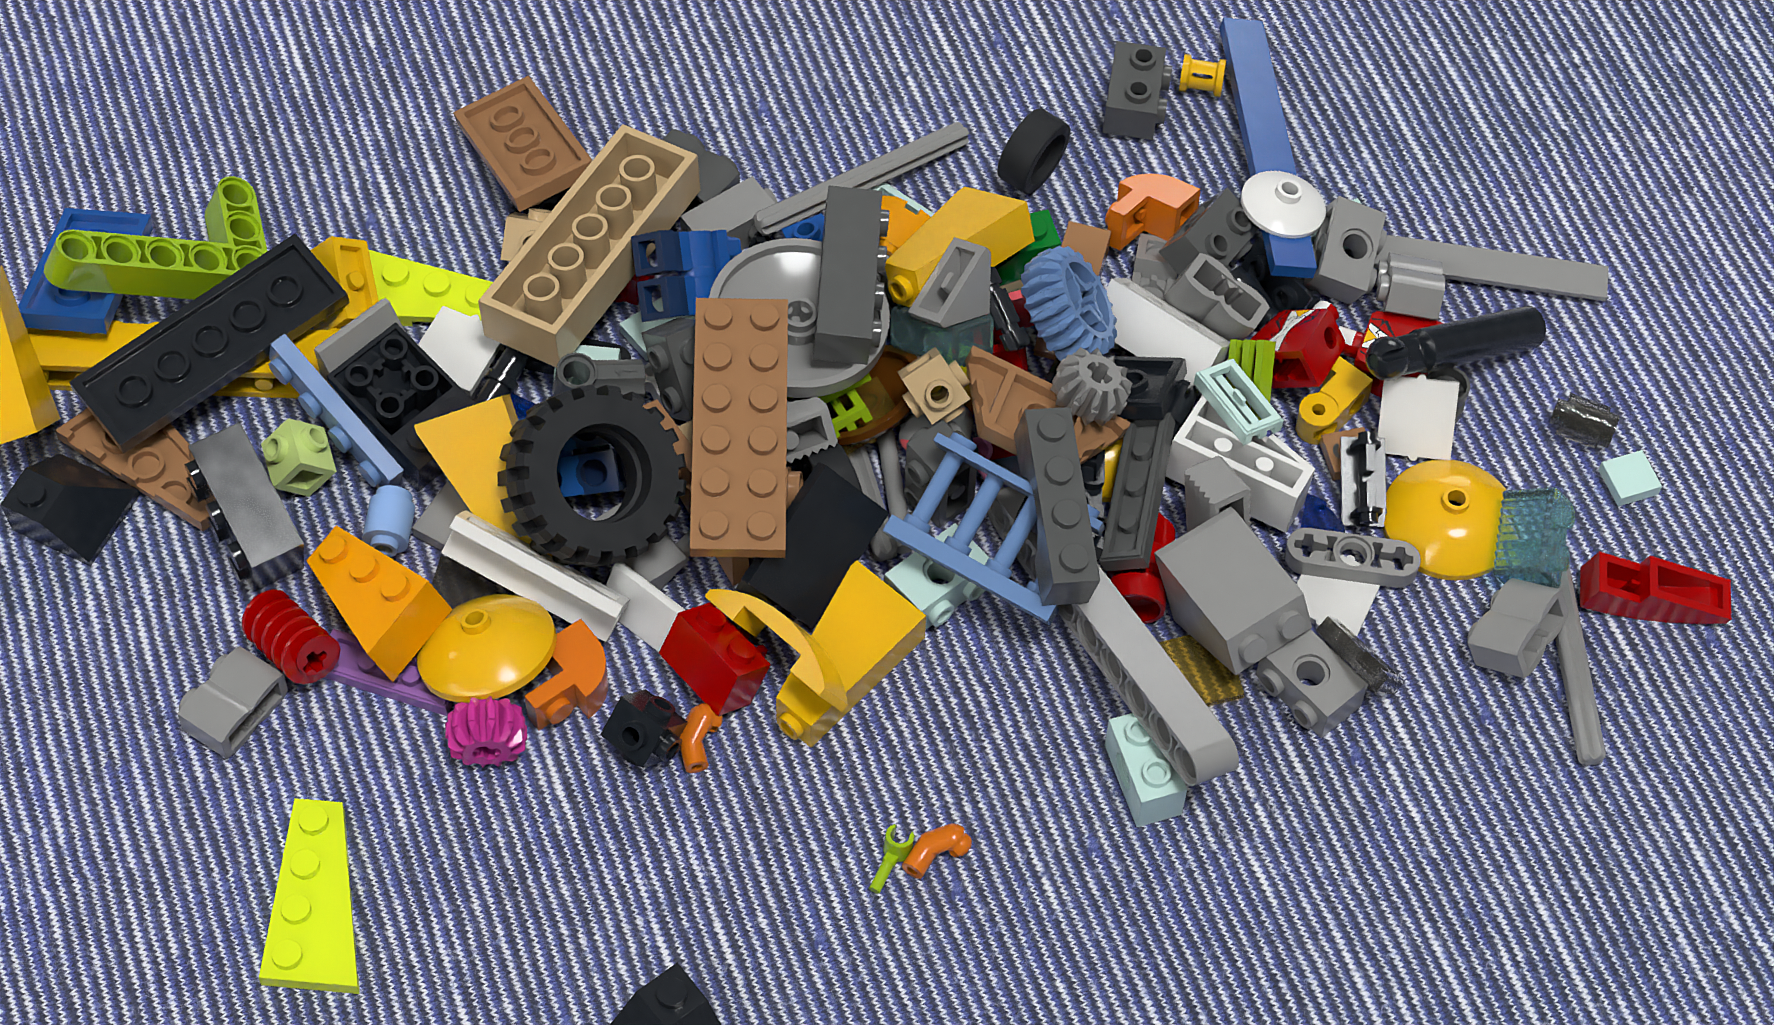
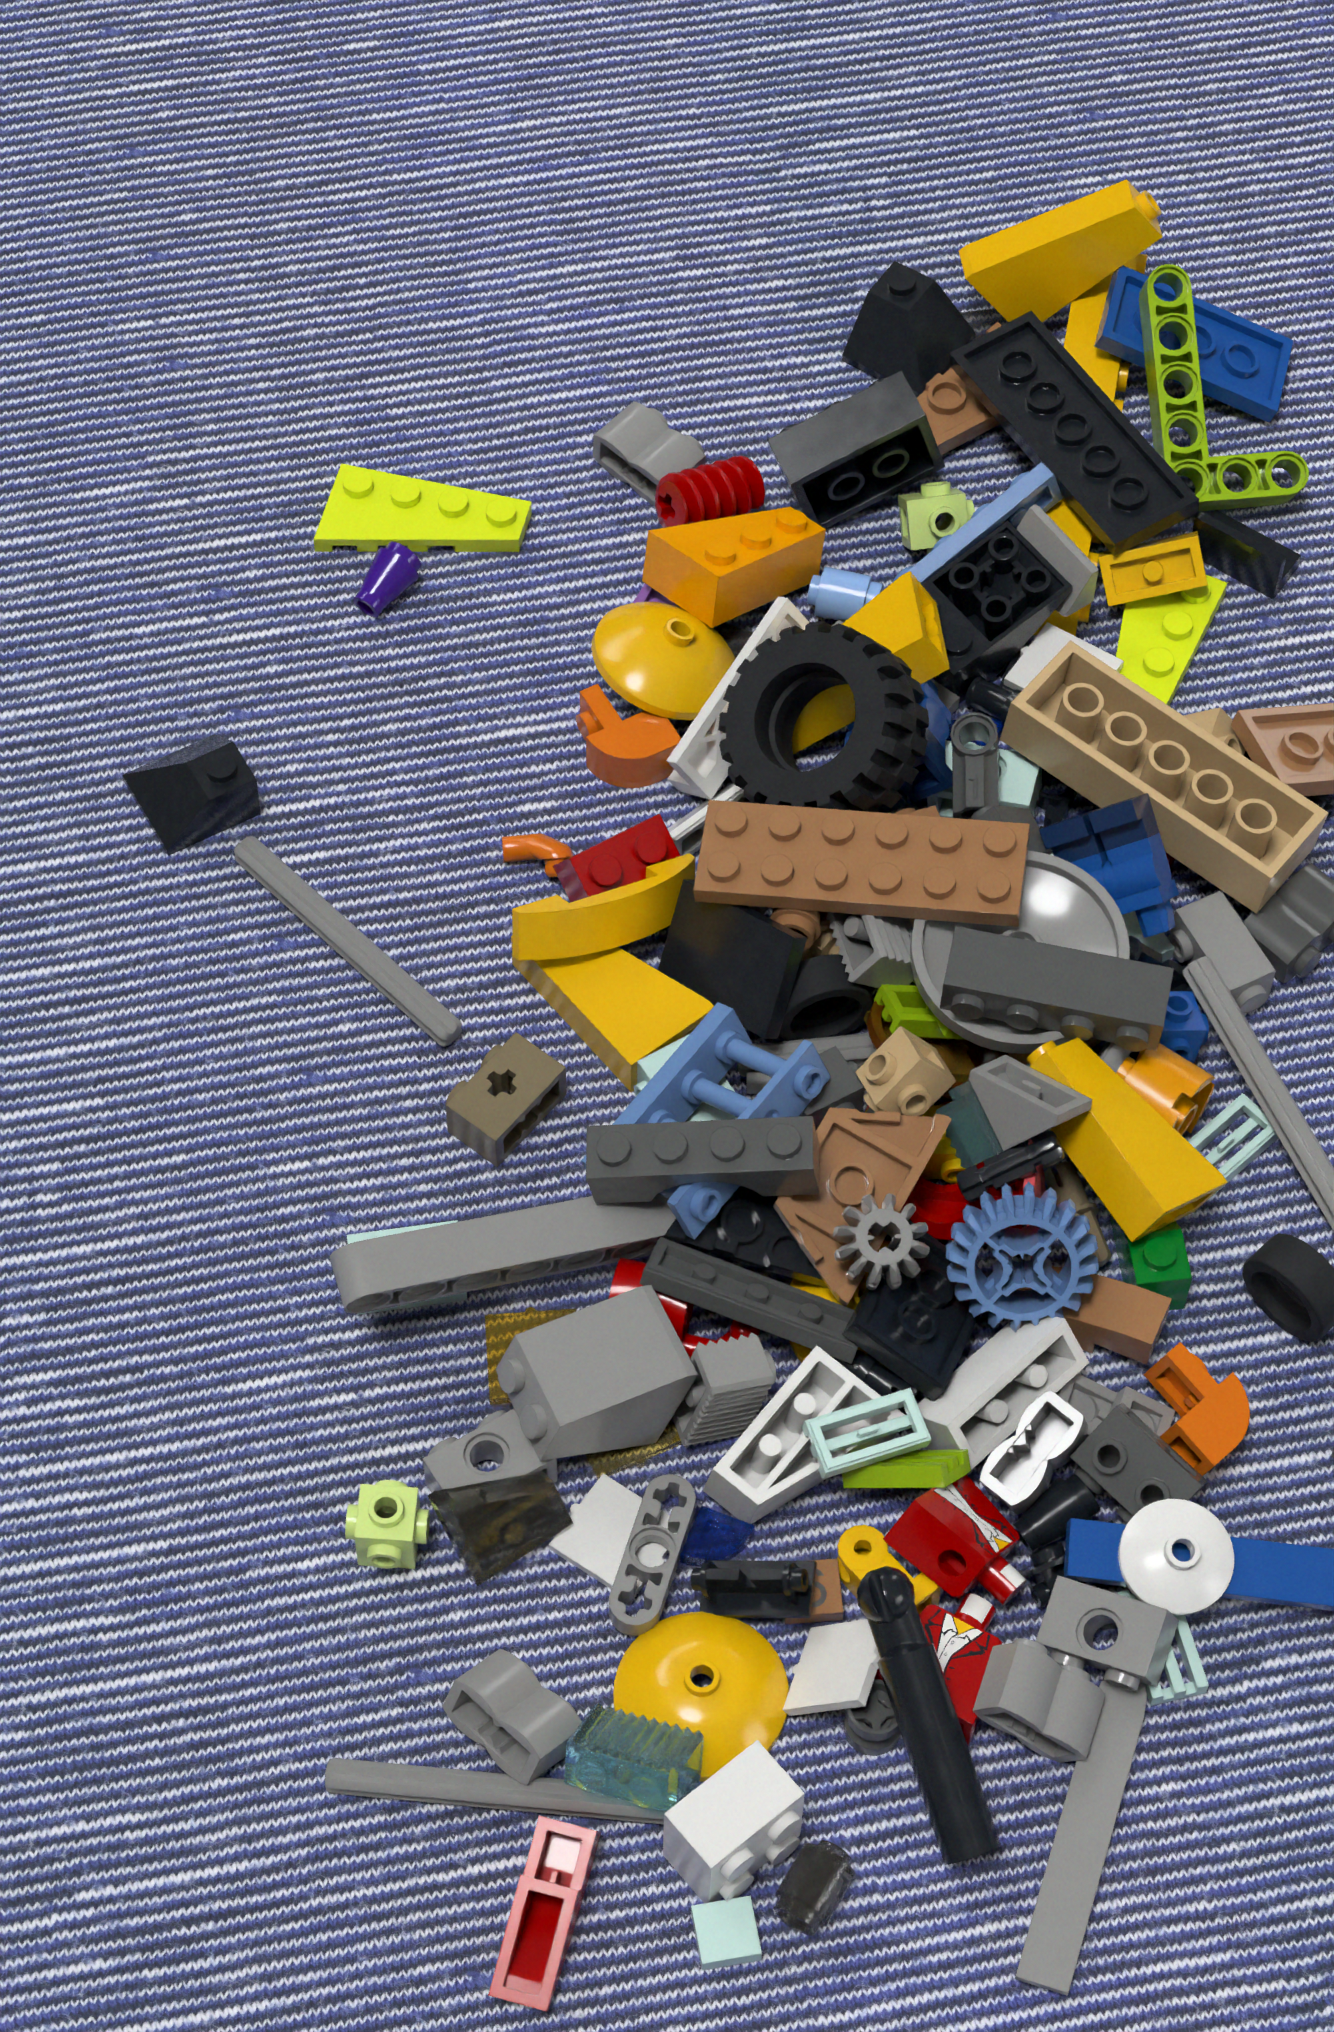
camera: 100 degrees right, 0 degrees up
dark pink gear [445,696,527,768] -> none
black brick [600,689,688,768] -> none
lime hand [869,824,914,894] -> none
orange arm [902,823,972,879] -> none
none -> light grey axle [234,836,462,1046]
none -> yellowish green brick [345,1480,430,1569]
none -> dark purple cone [353,541,422,618]
none -> dark tan brick [445,1032,567,1167]
none -> white brick [663,1740,805,1903]
none -> black panel [1192,510,1301,599]

